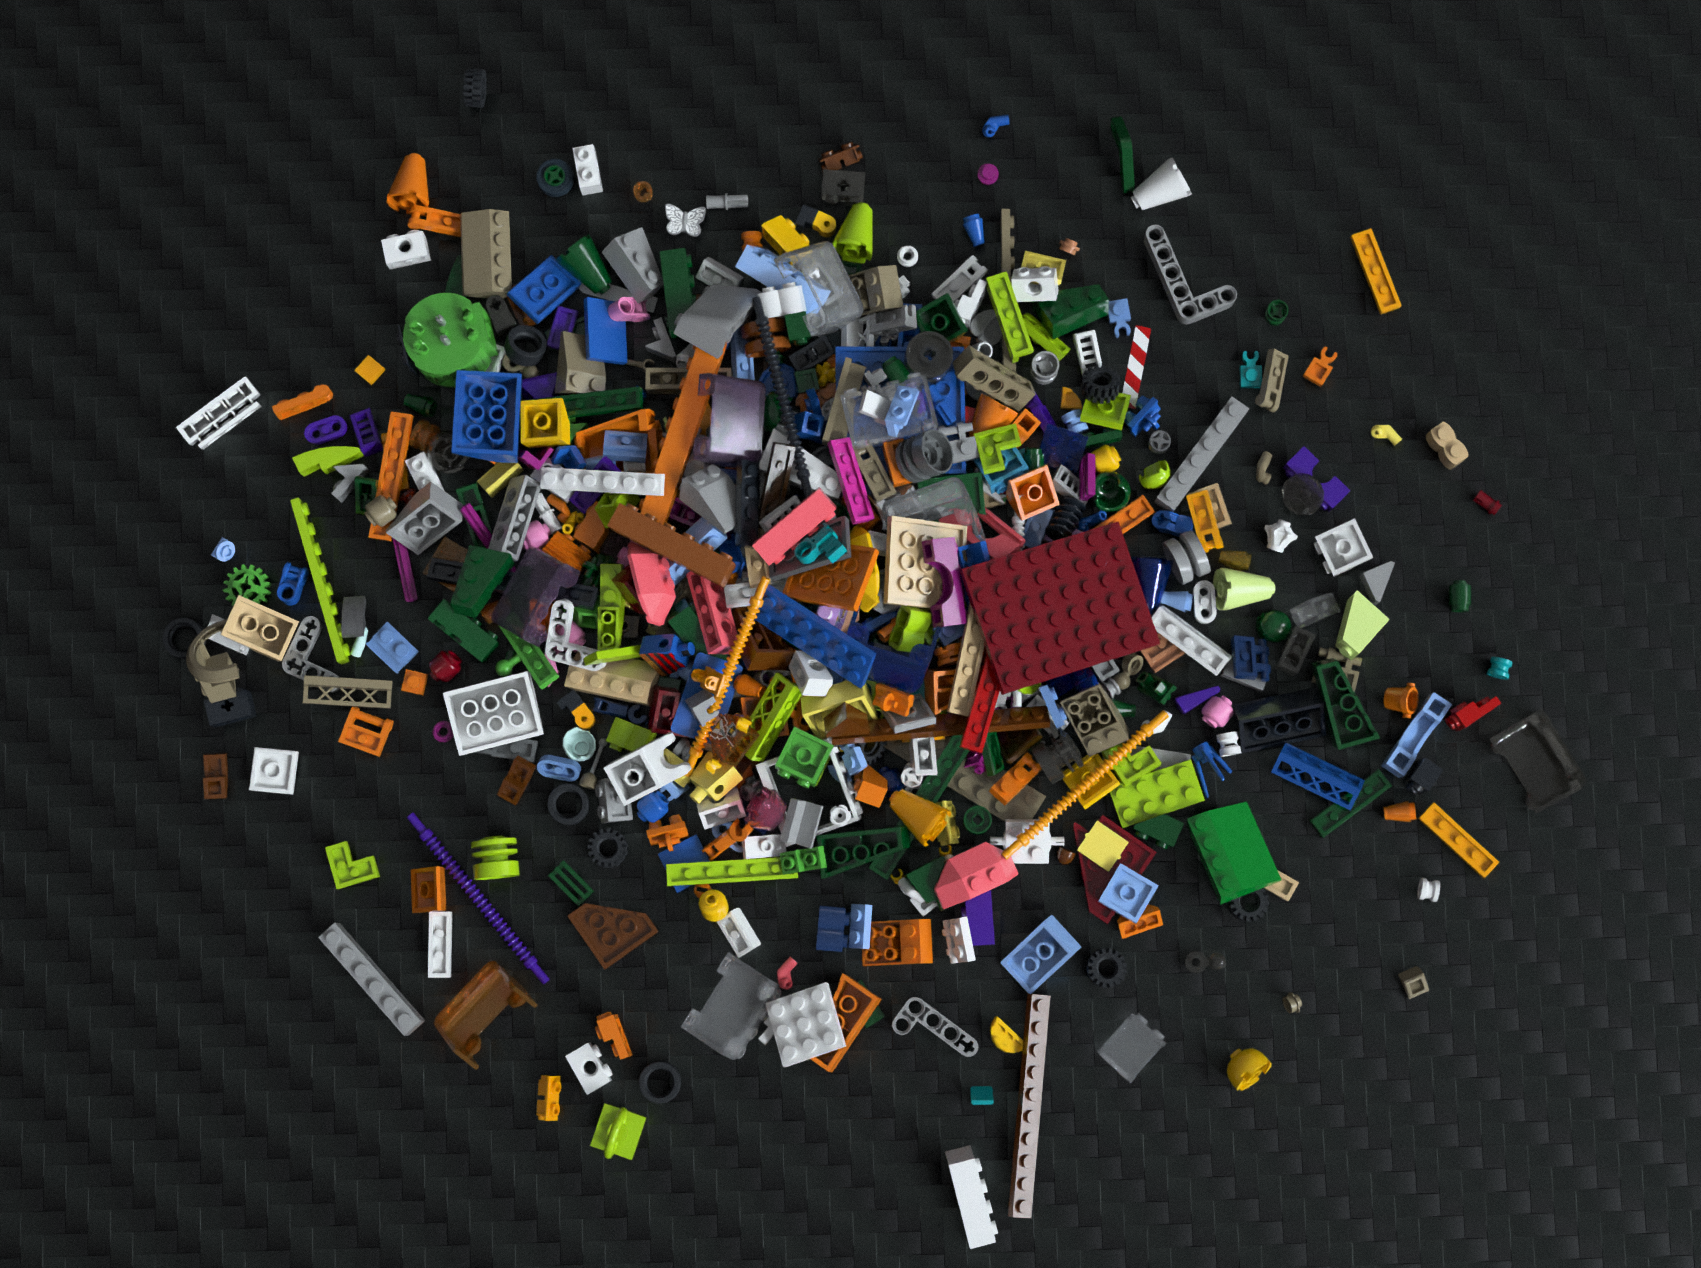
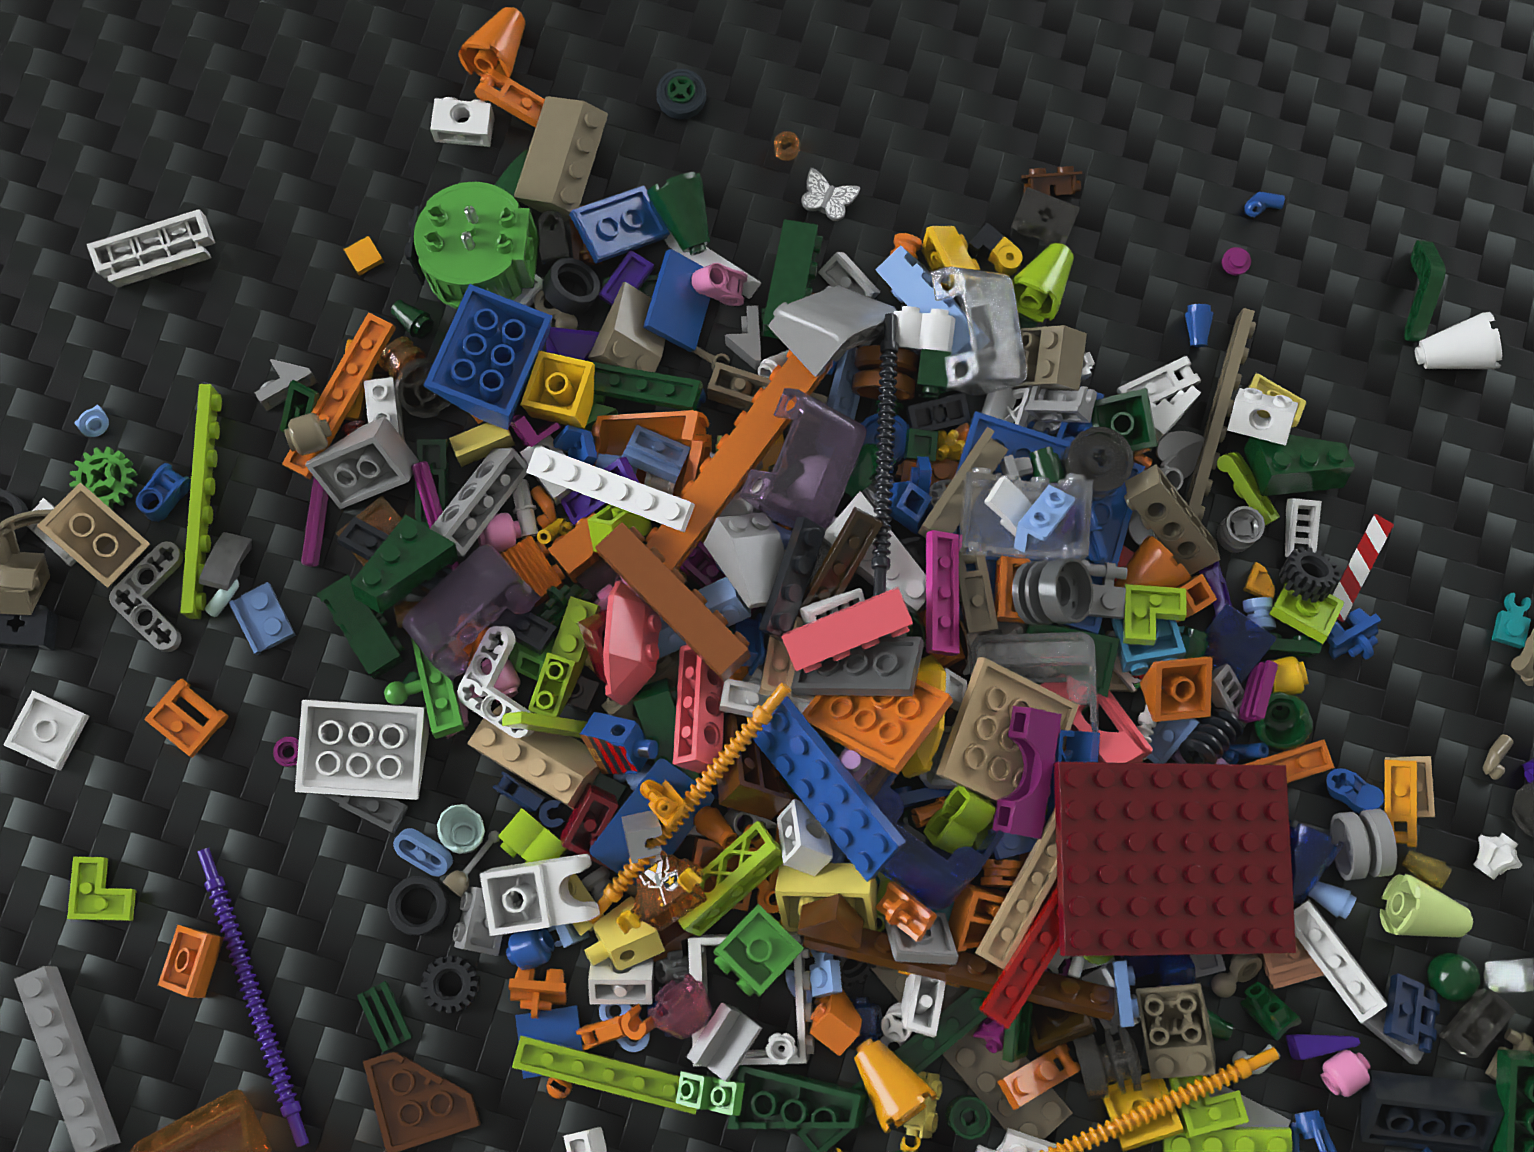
camera: 10 degrees right, 5 degrees down
orange hinge [272,384,333,420] -> none
lime slope [292,446,364,477] -> none
dark tan fence [303,675,392,709] -> none
dark purple plate [304,415,347,445] -> none
dark purple slope [350,408,383,457] -> none
orange plate [401,669,428,696] -> none
white plate [428,912,452,978] -> none
dark red head [429,650,461,682] -> none
lime wheel [471,836,520,880] -> none
reddish brown slope [497,755,536,806] -> none
leg [556,689,595,730] -> none
white brick [573,144,603,195] -> none
light grey wedge [602,227,664,303] -> none
yellow head [698,889,729,922] -> none
light grey axle [706,193,748,210] -> none
white plate [742,834,786,859] -> none
teal piece [794,523,847,564] -> none
white plate [897,246,918,267] -> none
lime fence [986,271,1034,363] -> none
nougat plate [1059,238,1080,256] -> none
light grey bush [1100,677,1121,699] -> none
medium blue plate [1108,298,1131,338] -> none
lime hair [1139,460,1171,489] -> none
light grey beam [1144,224,1237,325] -> none
flat silver wheel [1148,430,1171,454] -> none
light grey brick [1154,397,1249,512] -> none
white plate [1193,580,1216,624] -> none
white wheel [1216,732,1241,757] -> none

